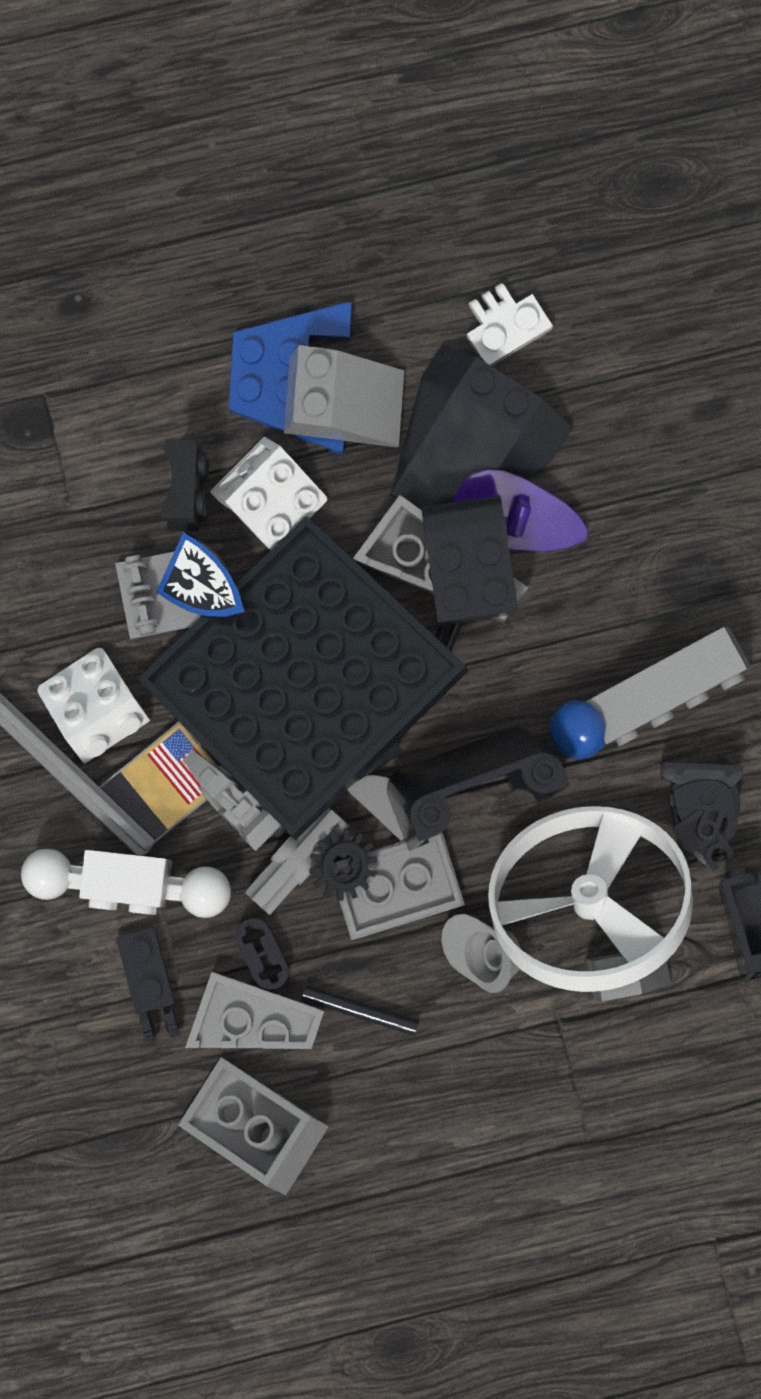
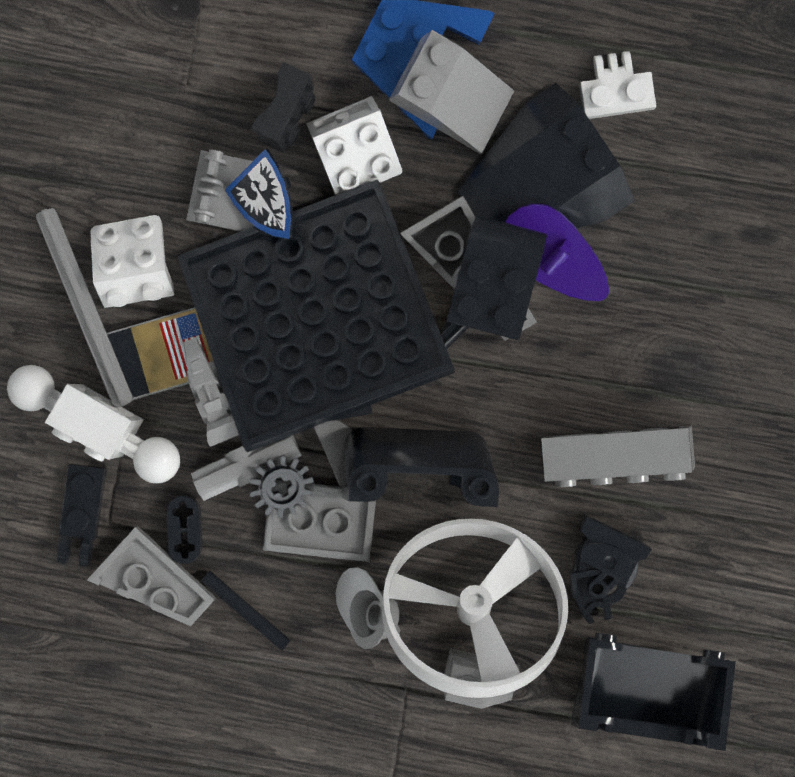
camera: 25 degrees right, 5 degrees up
light grey slope [178,1057,329,1195] -> none
blue hair [549,700,605,760] -> none

